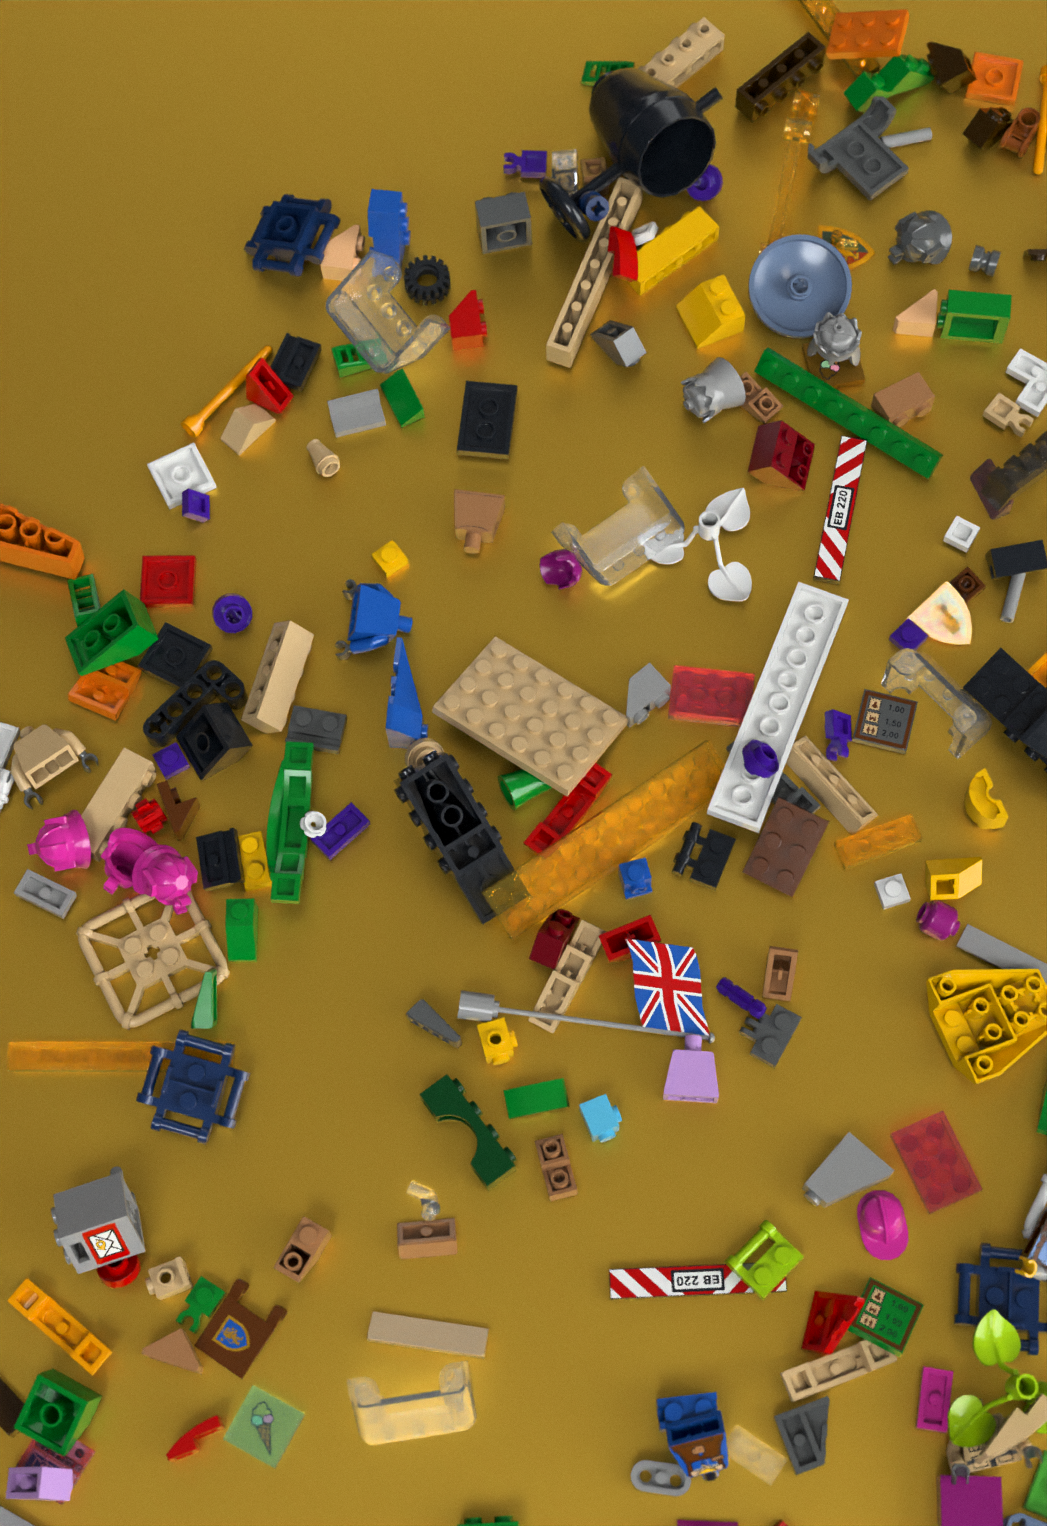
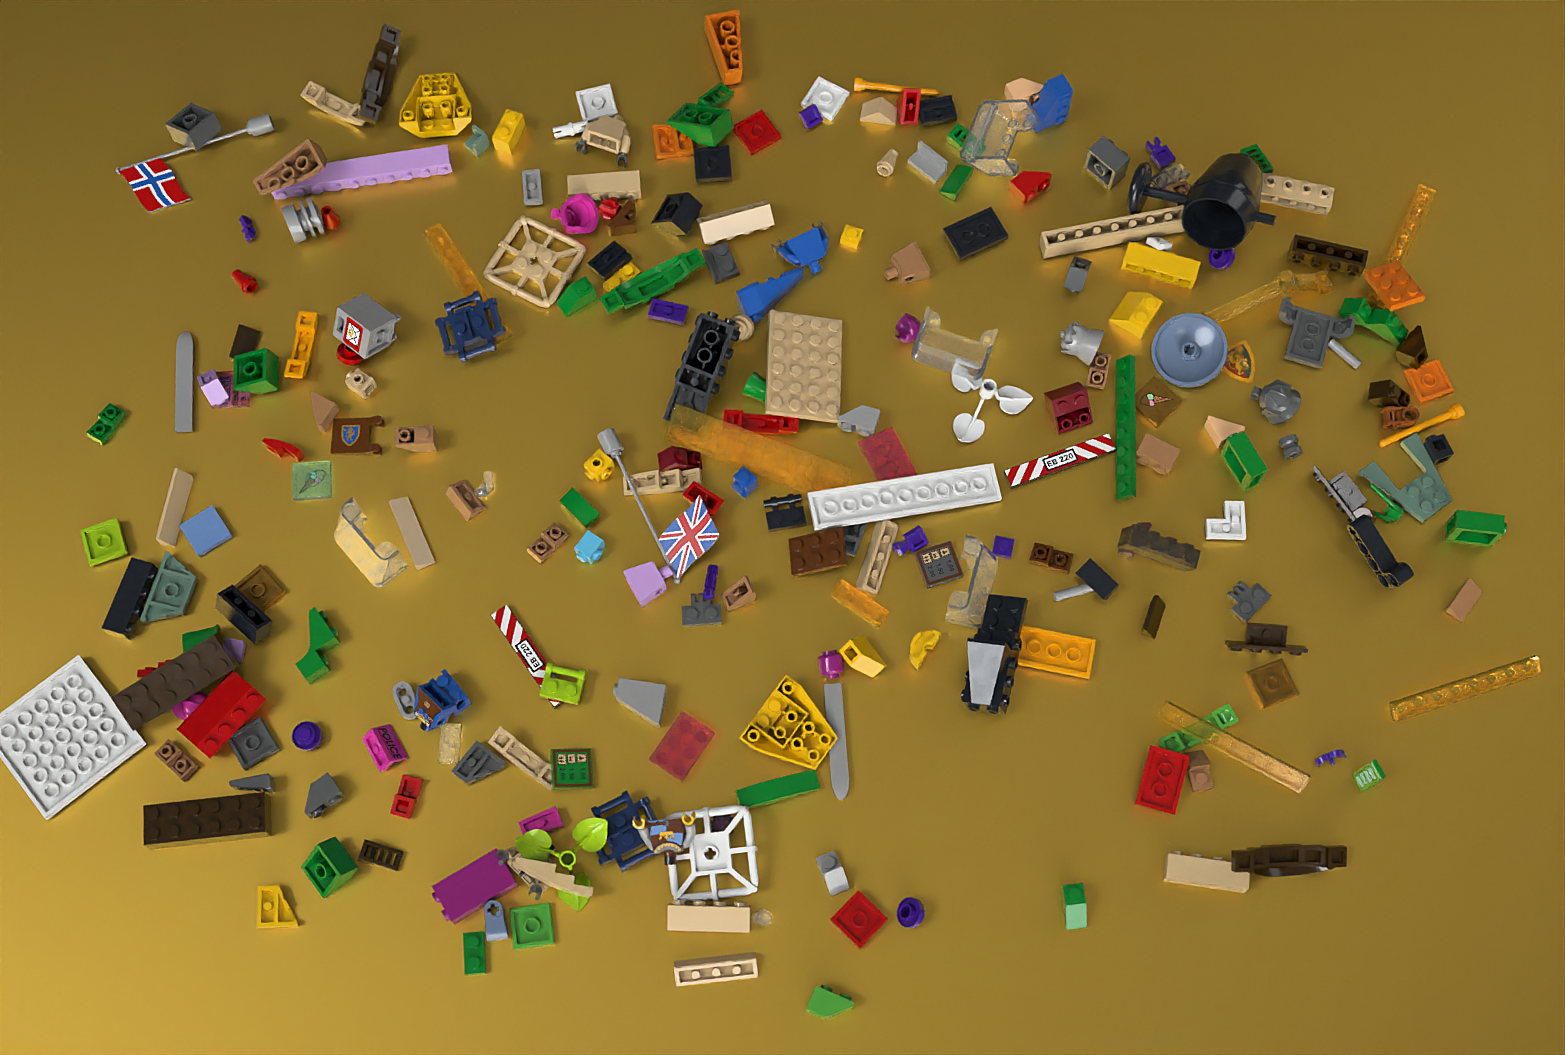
camera: 55 degrees right, 0 degrees up
dark pink helmet [27,810,91,871] -> none
dark pink helmet [132,845,198,915] -> none
black beam [143,660,248,748] -> none
dark purple plate [153,742,190,780] -> none
green plate [175,1276,226,1334] -> none
slope [191,969,217,1029] -> none
dark purple plate [212,593,252,633] -> none
dark blue brick [244,194,341,277] -> none
white plate [300,811,326,838] -> none
black tyre [404,255,451,306] -> none
dark grey slope [406,999,462,1048] -> none
dark green arch [419,1074,517,1191] -> none
dark blue wheel [578,190,609,221] -> none
red slope [607,226,638,282] -> none
dark purple plate [742,740,779,778] -> none
red wing [801,1291,865,1355] -> none
light grey hat [807,312,862,366] -> none
dark pink piece [857,1190,908,1260] -> none
white plate [874,873,911,910] -> none
clear yellow shield [907,581,972,645] -> none
white plate [943,516,980,553] -> none
tan plate [983,393,1034,438] -> none

